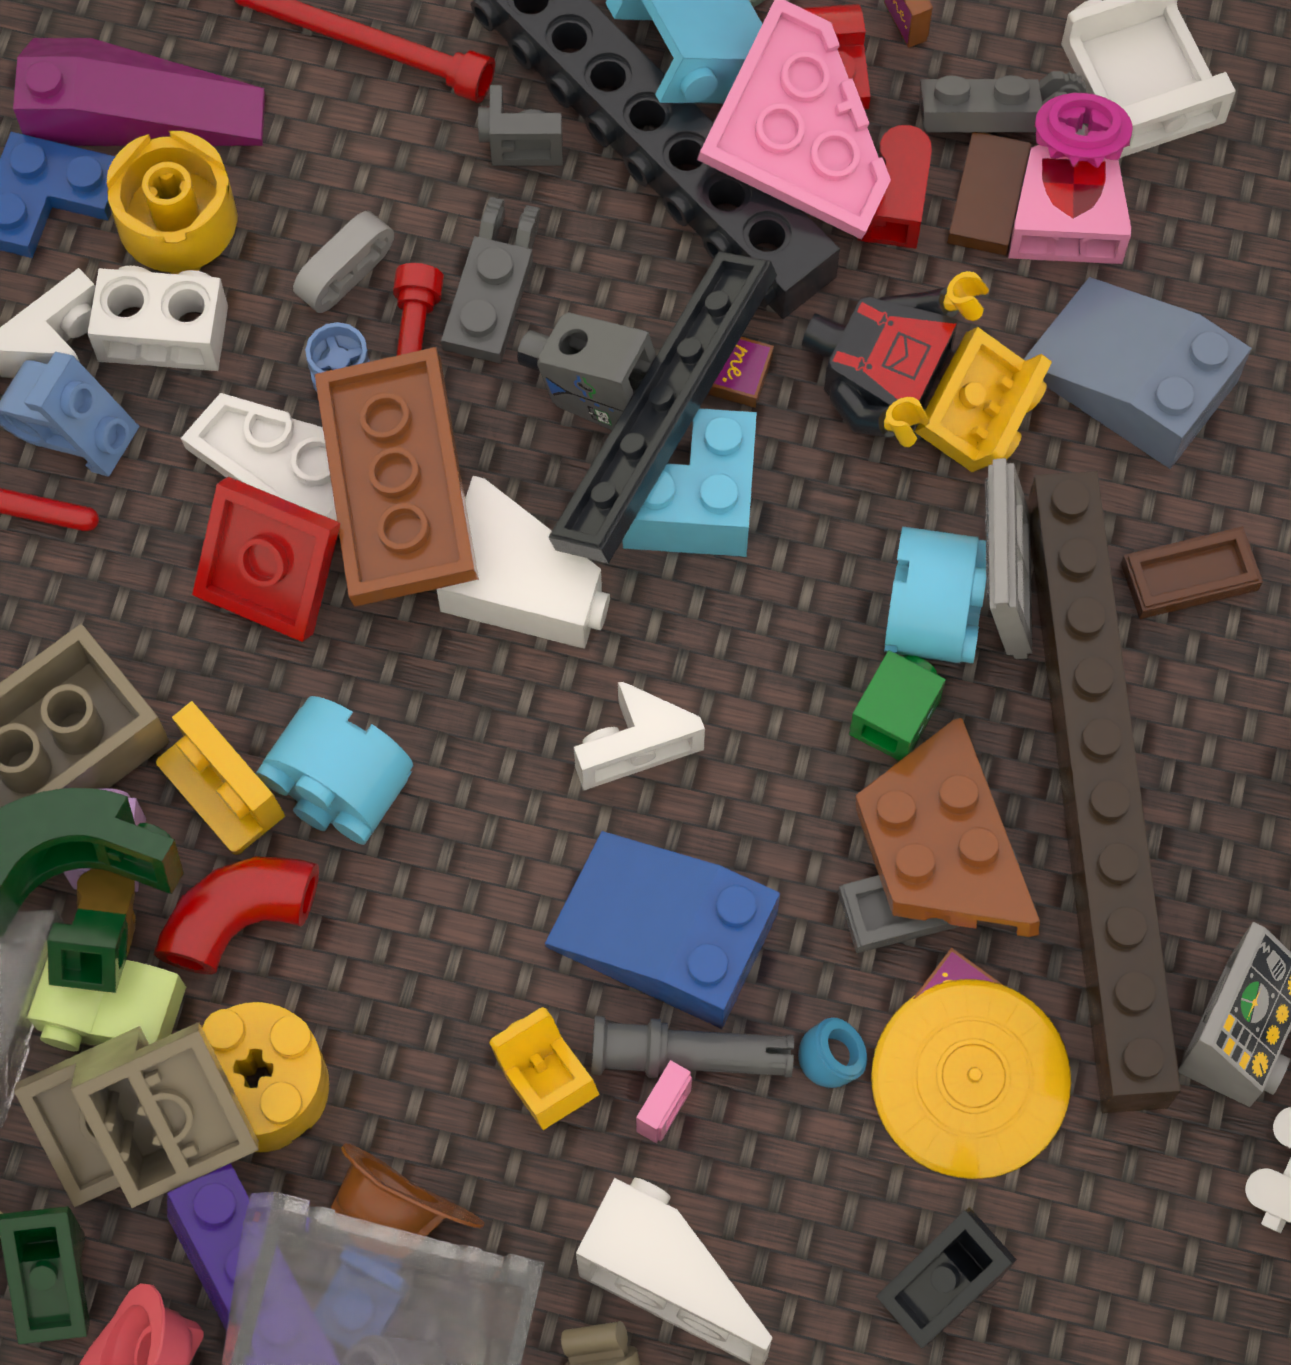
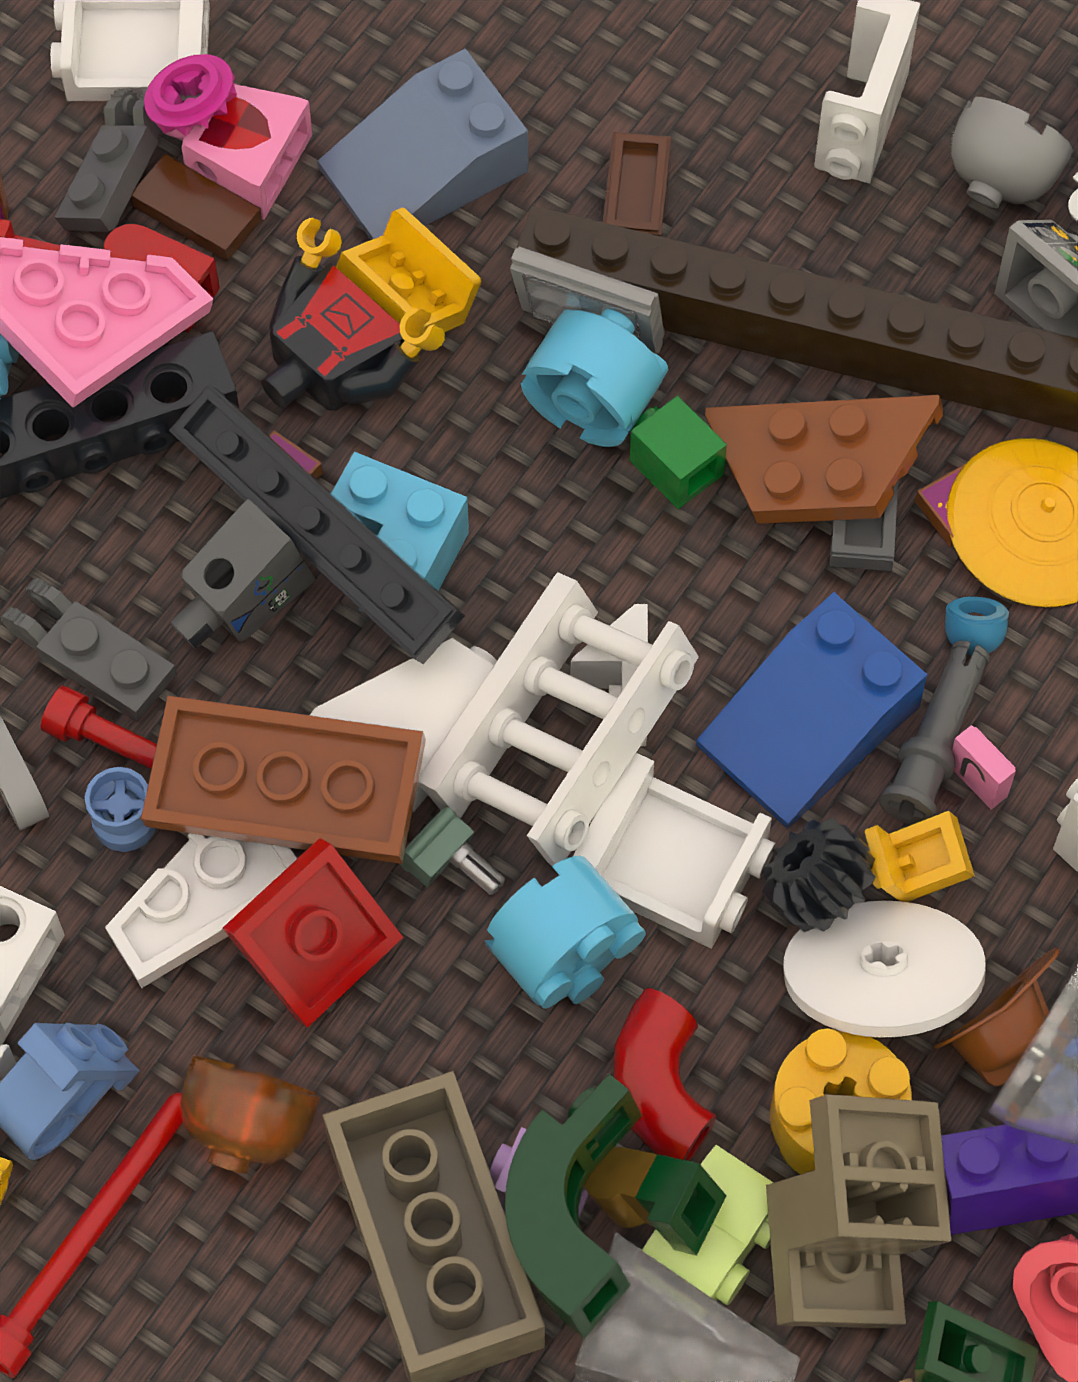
camera: 70 degrees left, 5 degrees down
yellow bracket [156,701,285,855] -> none
none -> clear orange cylinder [180,1055,320,1174]
none -> sand green piece [400,806,505,895]
none -> white fence [418,572,699,866]
none -> white panel [573,753,776,949]
none -> black gear [762,818,876,932]
none -> white piece [784,901,985,1037]

